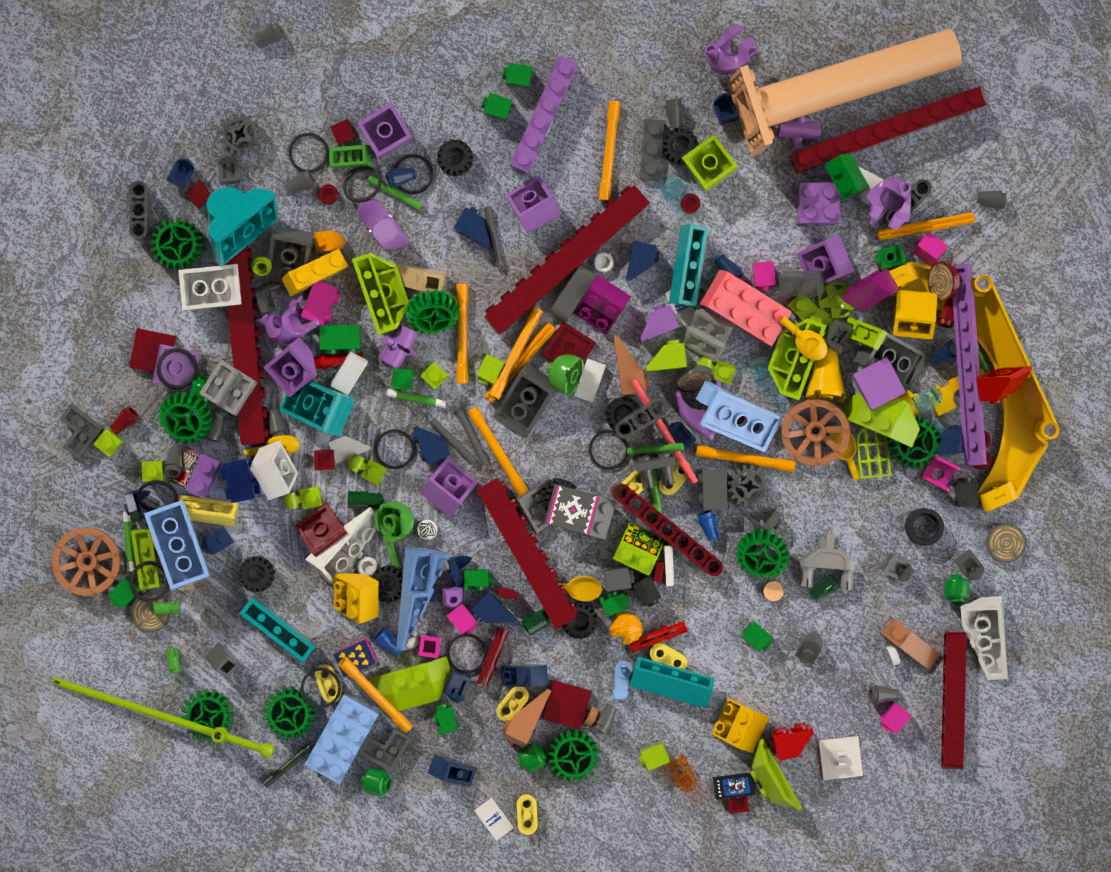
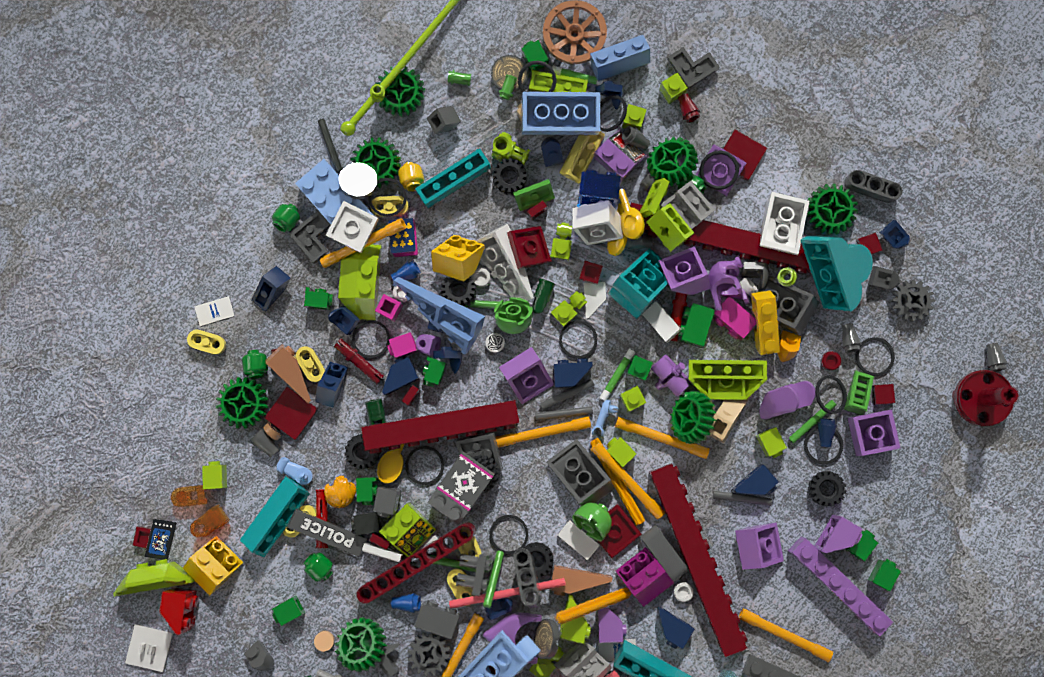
camera: 115 degrees right, 5 degrees down
none -> clear orange piece [190,504,230,537]
none -> dark grey tile [287,509,367,557]
none -> green head [303,552,333,582]
none -> white plate [326,201,379,253]
none -> tile [339,163,377,199]
none -> yellow head [398,162,424,192]
none -> black piece [405,446,444,485]
none -> lime connector [491,132,531,165]
none -> bright green plate [513,179,555,211]
none -> dark red tile [527,201,547,220]
none -> light orange axle [555,587,631,625]
none -> medium blue brick [590,35,650,81]
none -> light blue piece [592,400,619,437]
none -> yellow piece [618,189,645,240]
none -> lime plate [640,178,669,217]
none -> lime brick [647,203,694,252]
none -> white tile [740,278,758,296]
none -> lime brick [756,427,787,458]
none -> medium lavender slope [814,515,862,553]
none -> dark red piece [952,370,1019,426]

